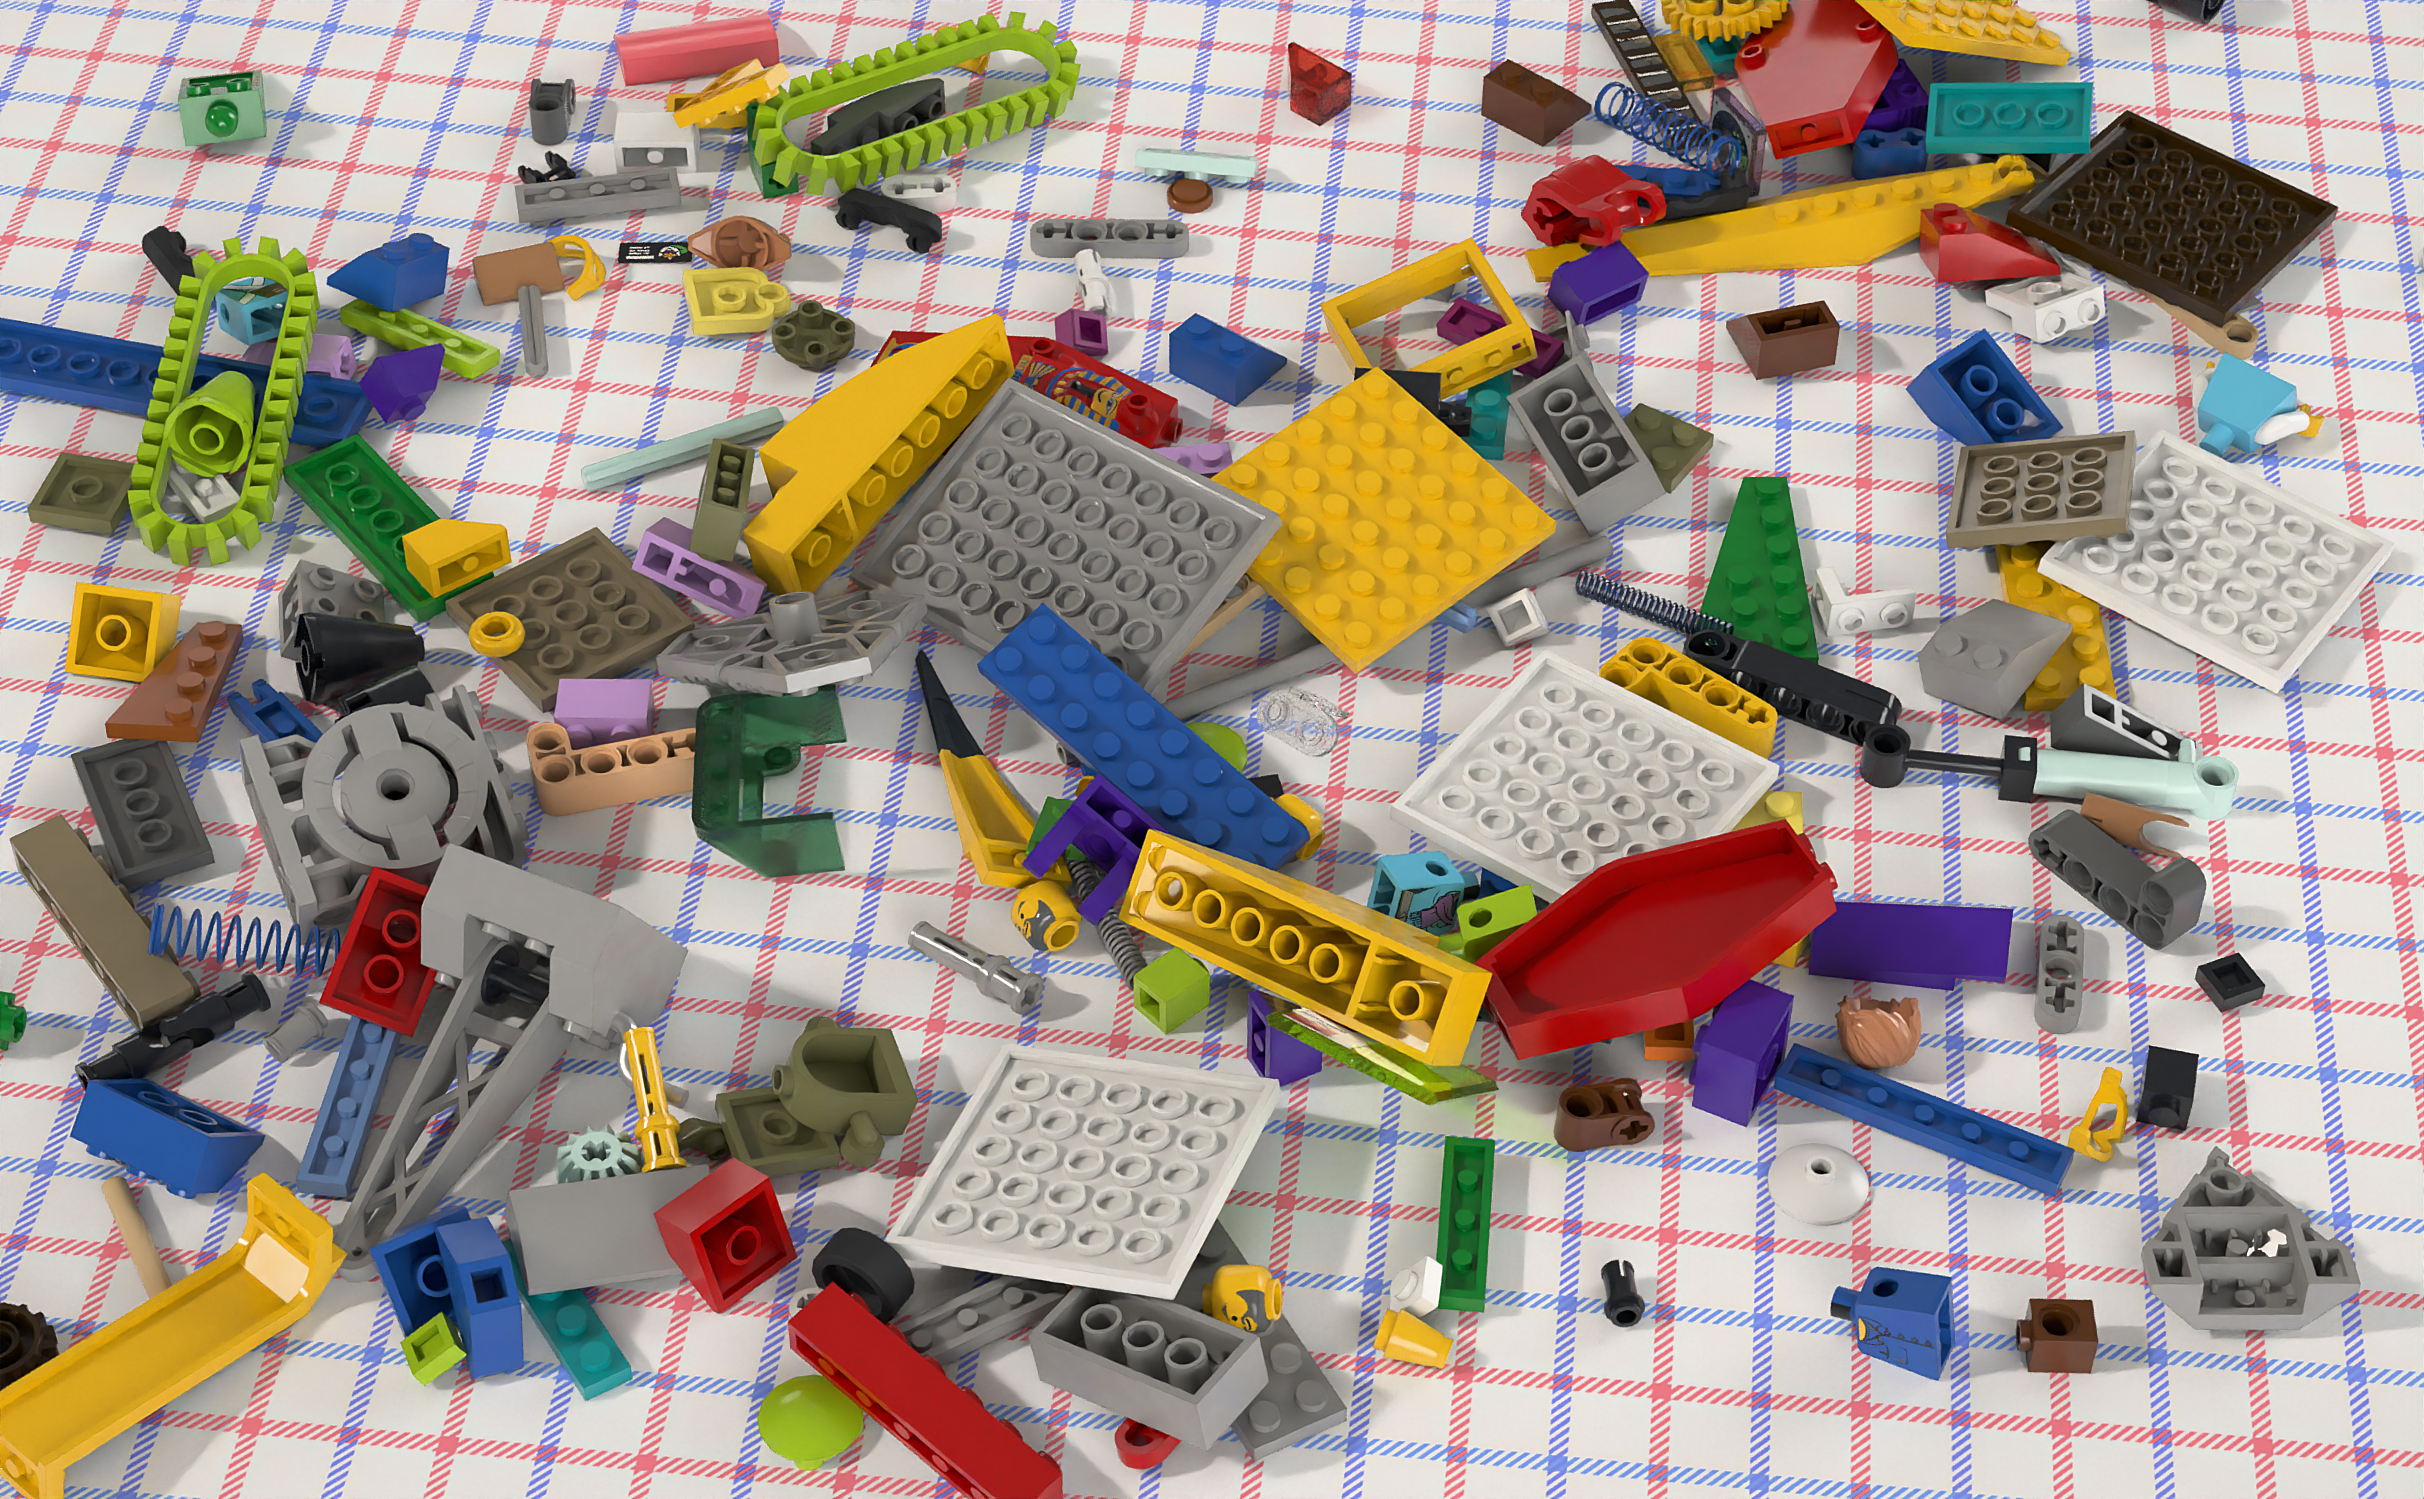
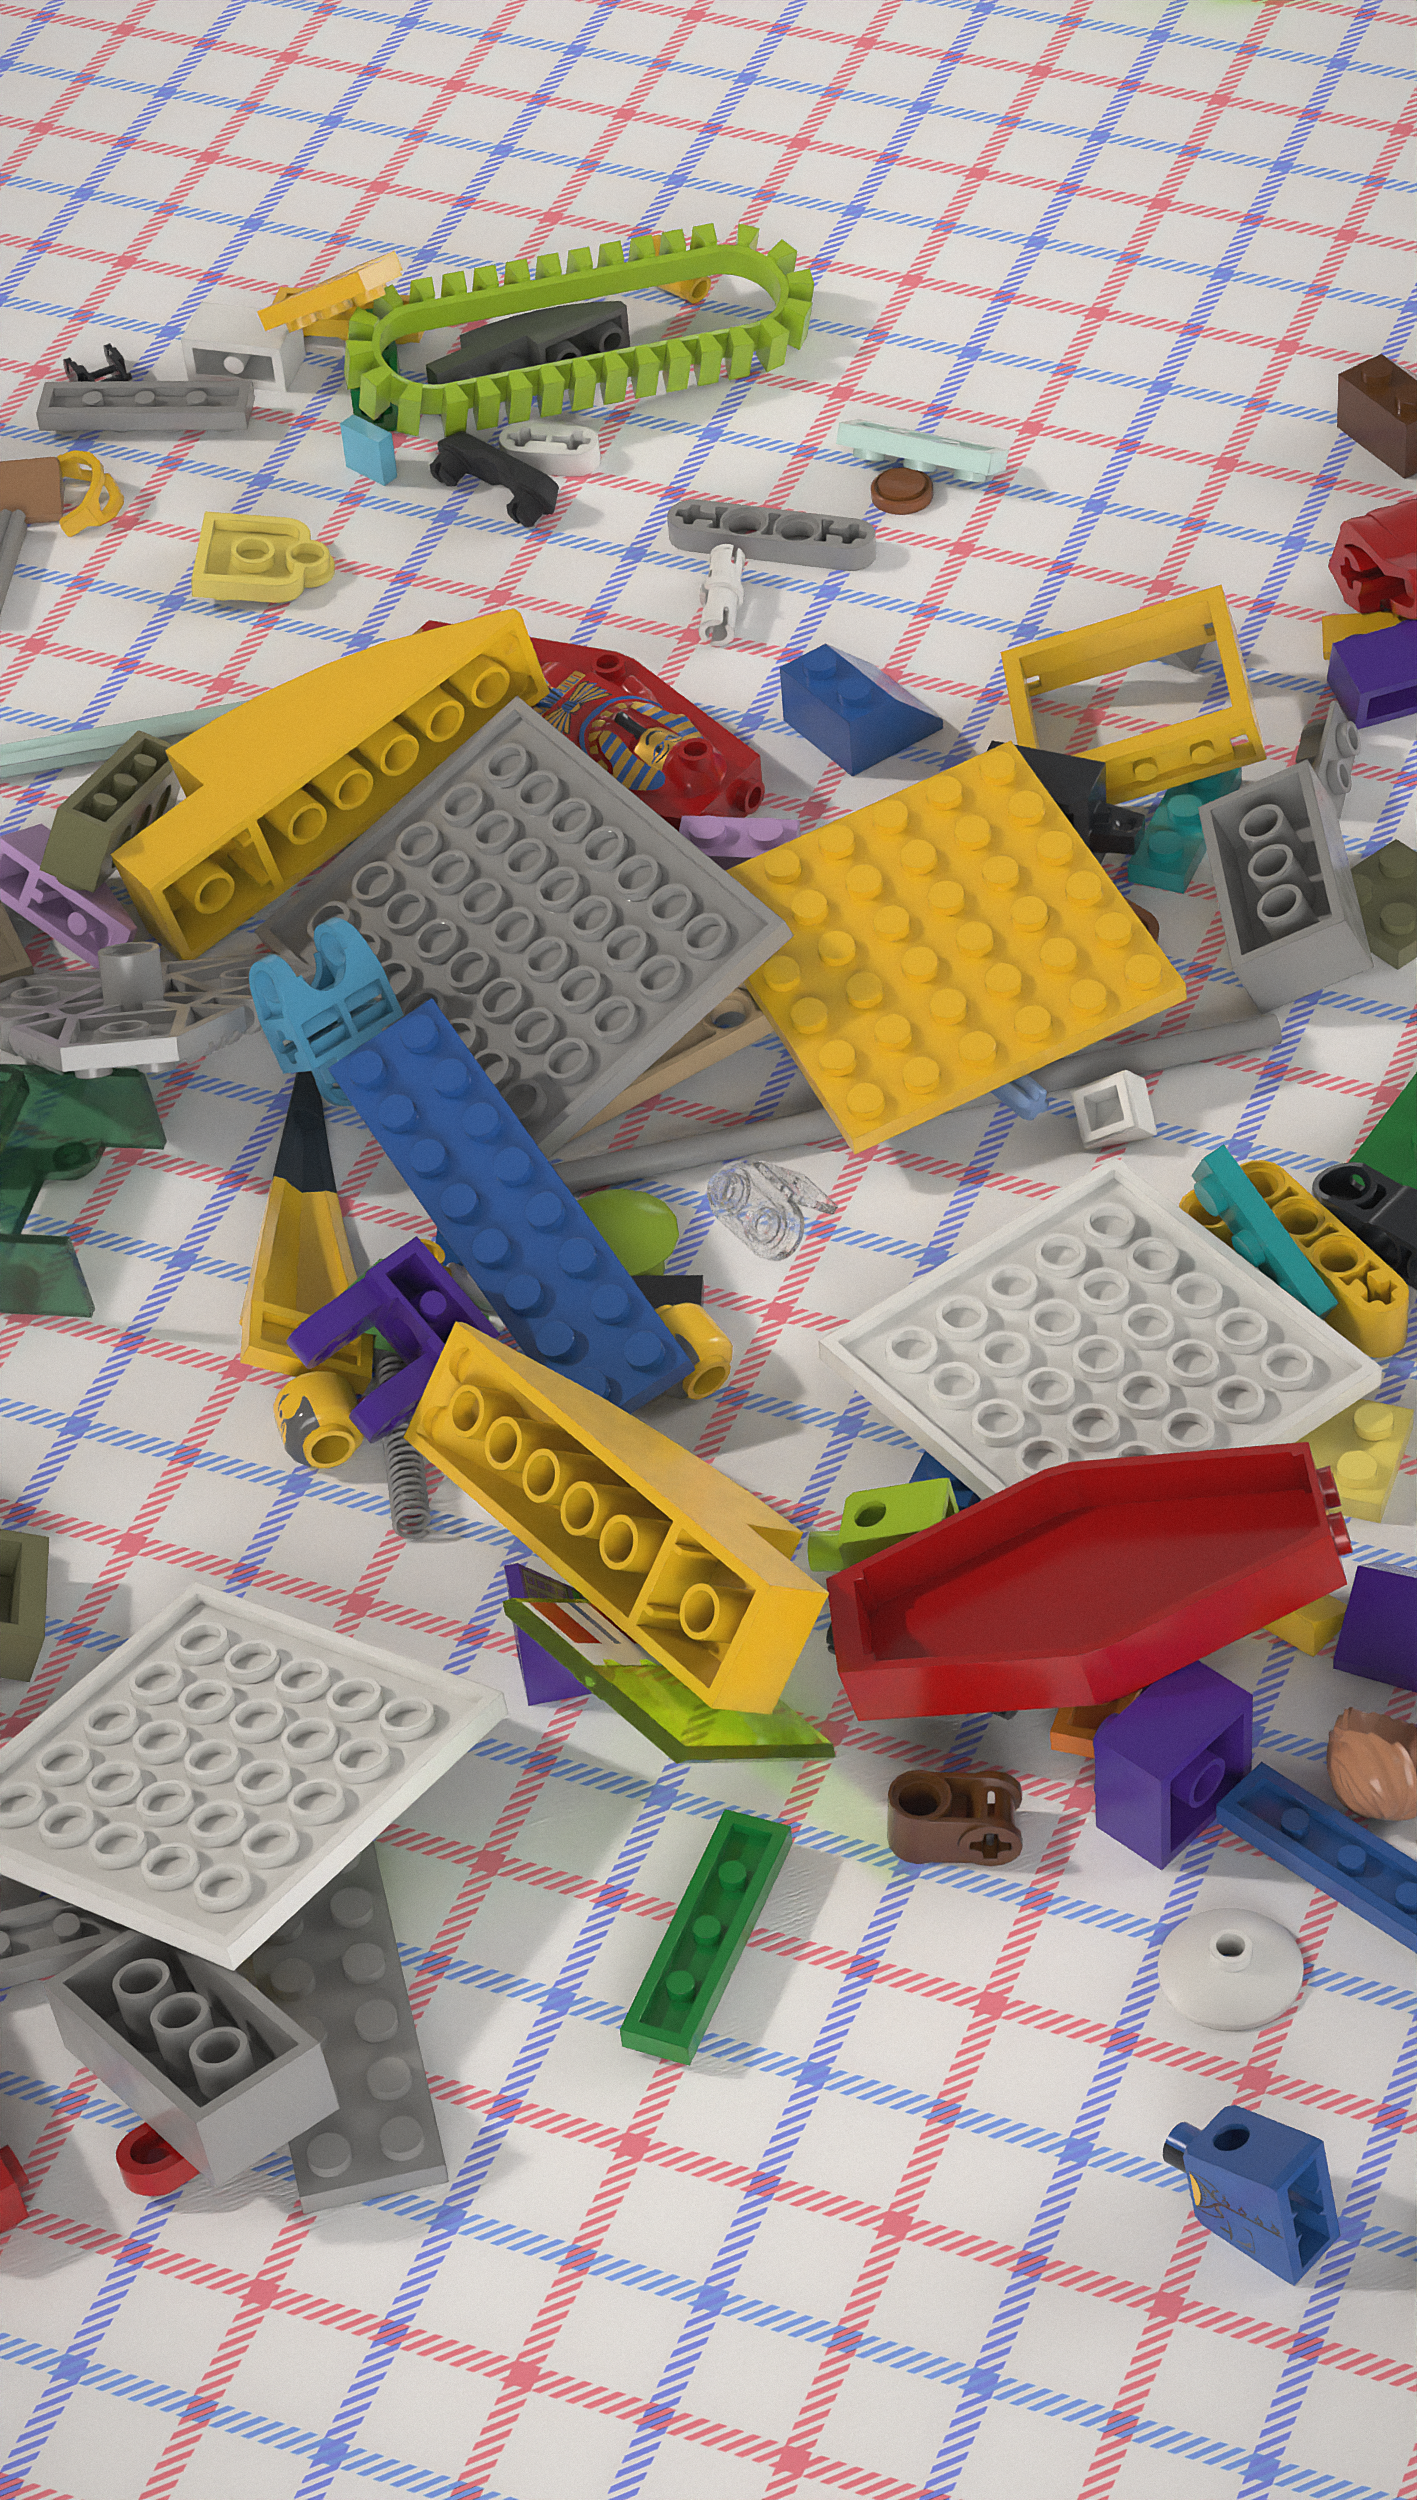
camera: 20 degrees right, 0 degrees up
dark grey piece [529,78,576,146] -> none
coral slope [614,14,780,86] -> none
black sticker [618,242,692,264] -> none
nougat hat [688,216,792,271] -> none
olive dish [771,300,855,367] -> none
light grey pin [908,921,1044,1015] -> none
magenta slope [1054,308,1108,356] -> none
lime brick [1133,946,1210,1034] -> none
yellow head [1202,1265,1282,1333] -> none
clear red slope [1287,42,1352,126] -> none
medium azure torso [1366,851,1480,936] -> none
yellow cone [1373,1308,1454,1369] -> none
white plate [1390,1256,1443,1319] -> none
magenta plate [1436,297,1565,379] -> none
dark blue piece [1576,570,1734,644] -> none
black pin [1601,1260,1645,1327] -> none
none -> dark azure piece [249,917,404,1107]
none -> medium azure tile [340,414,397,486]
none -> teal plate [1191,1144,1339,1320]

